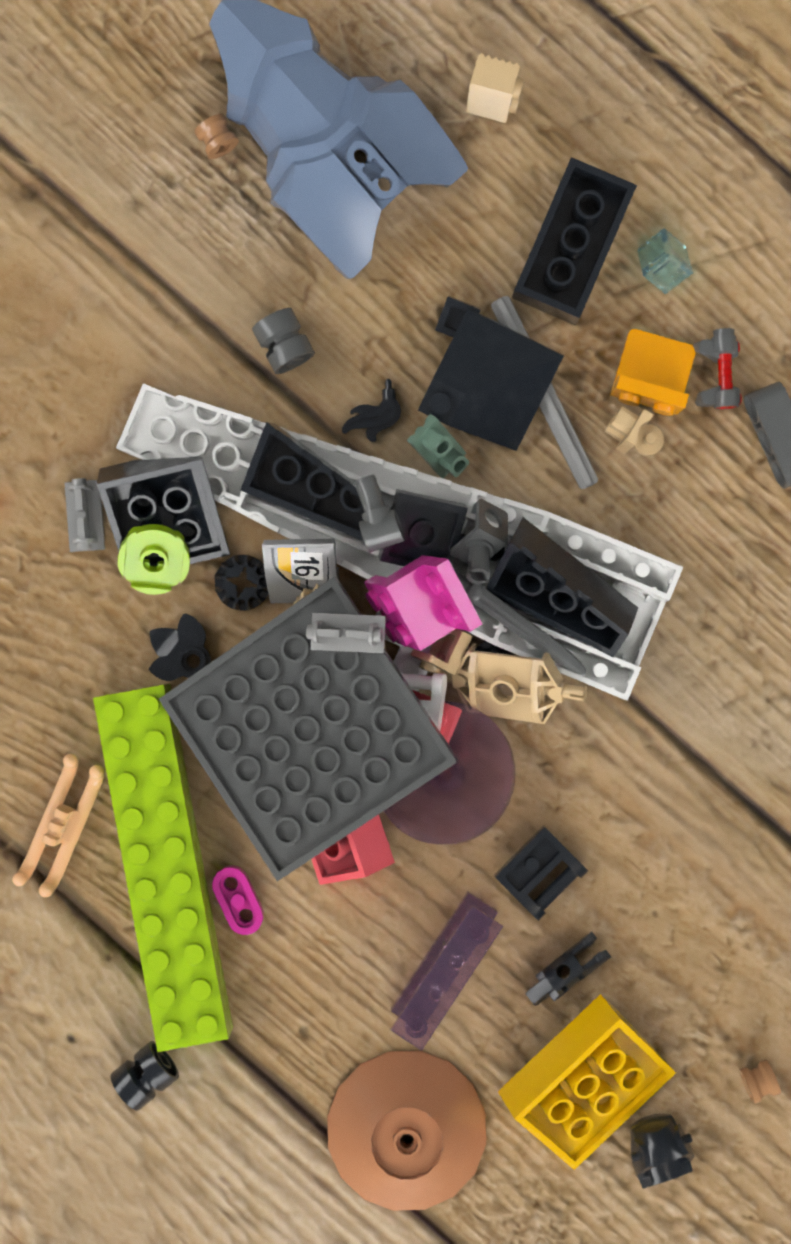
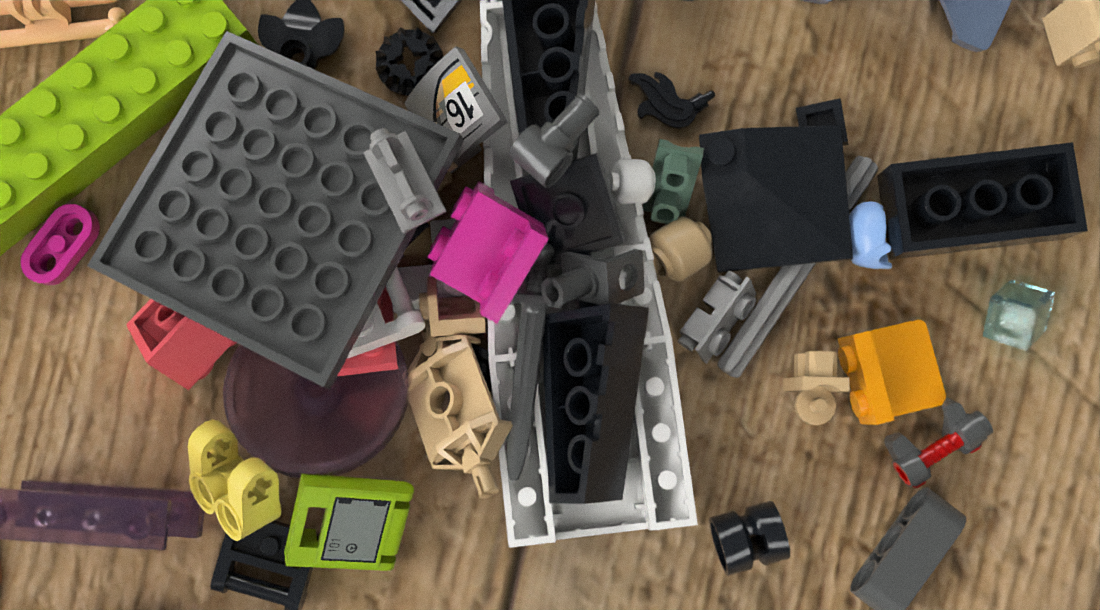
camera: 60 degrees right, 5 degrees down
none -> light yellow piece [188,420,281,541]
none -> lime container [284,473,414,571]
none -> white piece [607,159,656,204]
none -> tan head [649,216,713,282]
none -> light grey hinge [678,271,756,364]
none -> black wheel [709,501,790,576]
none -> light blue hair [849,201,892,269]

